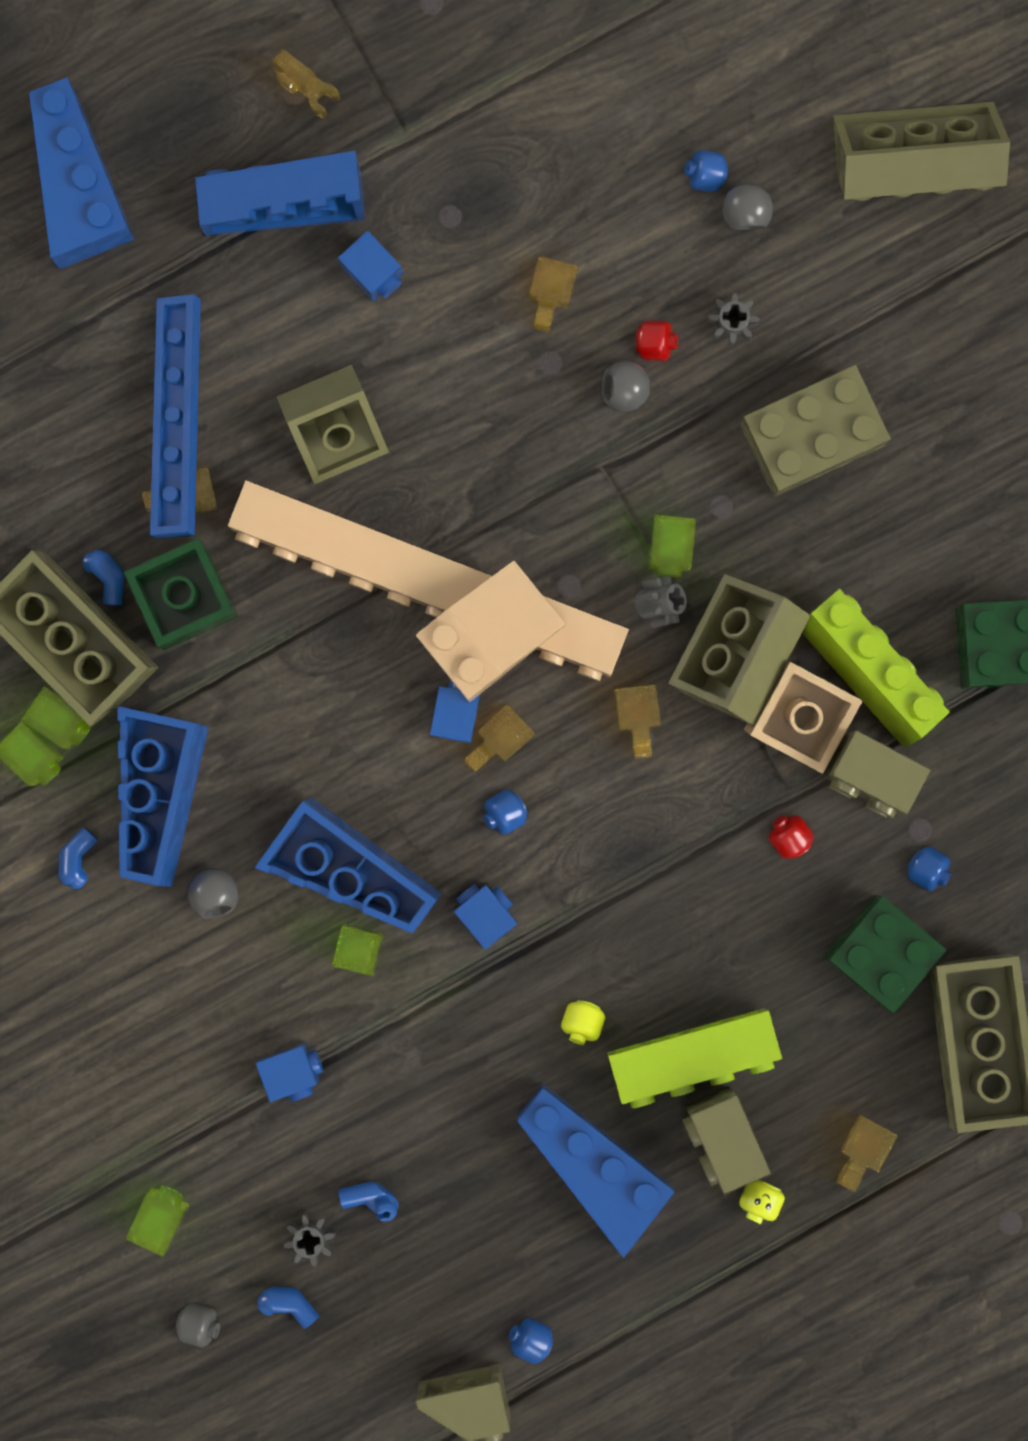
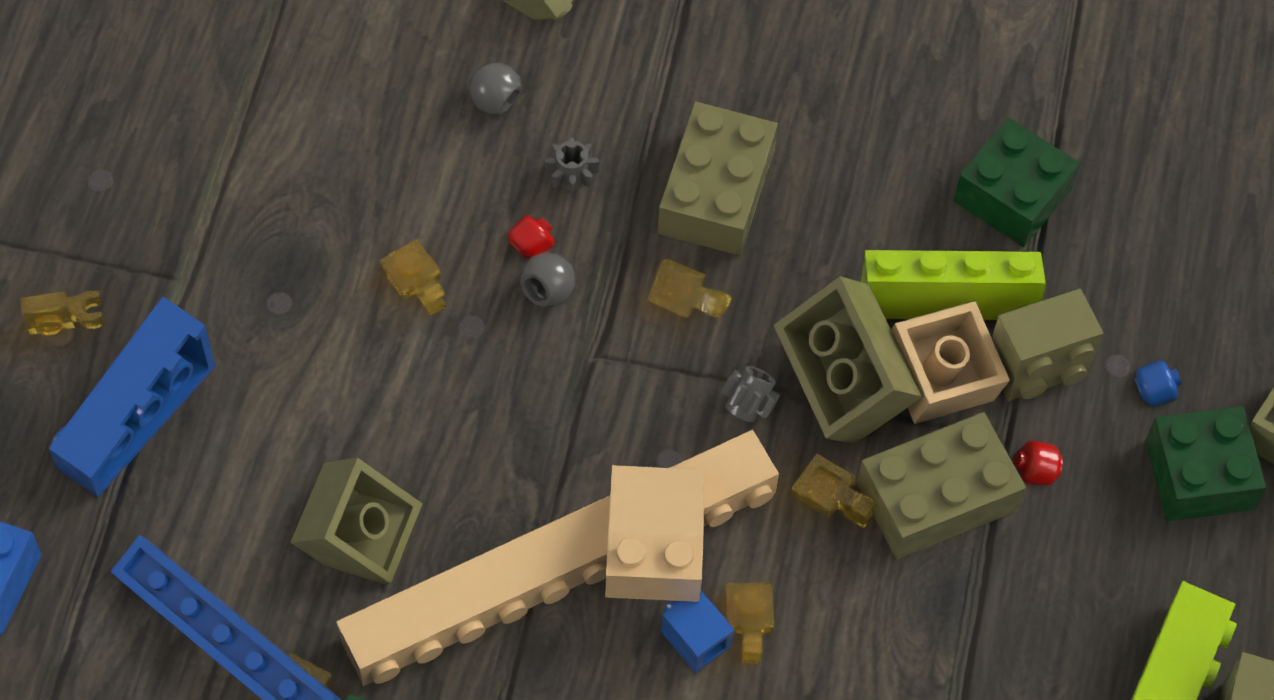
camera: 55 degrees left, 25 degrees down
blue brick [338,231,403,302] -> none
blue piece [483,790,527,835] -> none
clear neon green brick [648,515,696,578] -> none
blue piece [684,150,728,192] -> none
none -> clear yellow plate [647,258,732,318]
none -> olive brick [857,412,1026,560]

